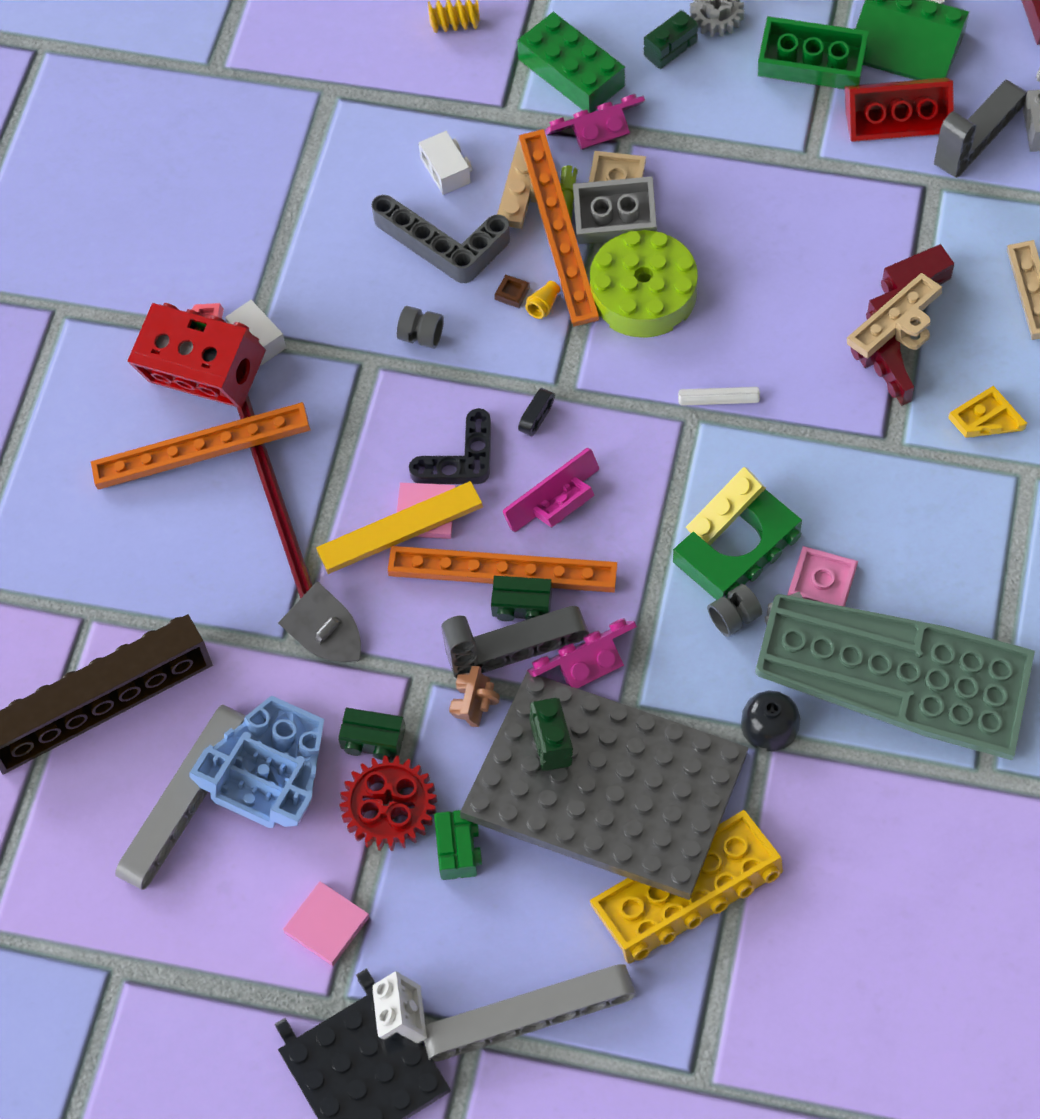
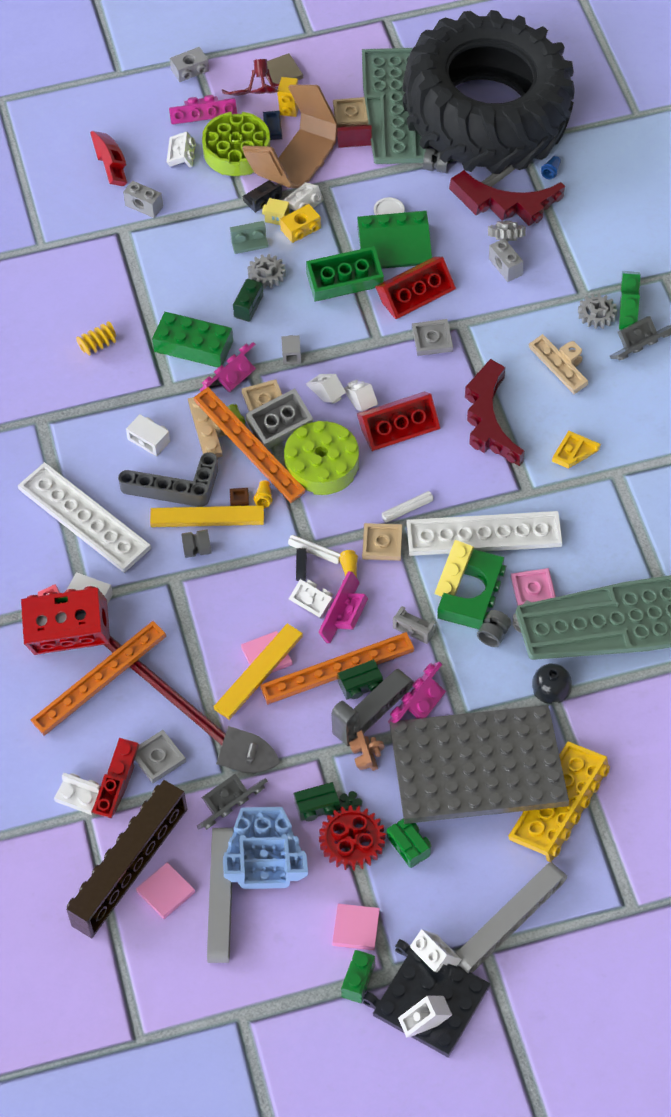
camera: 30 degrees left, 5 degrees down
black beam [409,408,491,484] -> none
dark green brick [529,698,573,771] -> none
tan plate [847,273,942,359] -> none
dark grey beam [934,80,1027,178] -> none
none -> white plate [18,462,151,573]
none -> white bracket [54,773,100,815]
none -> red slope [92,738,139,819]
none -> light grey plate [135,730,186,783]
none -> bright pink tile [136,862,195,919]
none -> yellow tile [150,505,264,527]
none -> dark grey bracket [197,774,268,830]
none -> light grey brick [281,335,301,365]
none -> white axle [288,535,340,564]
none -> white bracket [289,579,334,619]
none -> white slope [306,374,346,403]
none -> yellow cone [339,550,358,578]
none -> dark green plant [339,791,362,811]
none -> green brick [341,950,375,1003]
none -> white slope [344,380,378,411]
none -> red slope [357,391,441,451]
none -> tan plate [362,523,402,561]
none -> light grey hinge [393,606,437,644]
none -> white slope [398,996,452,1037]
none -> white plate [407,511,562,556]
none -> light grey plate [412,319,453,356]

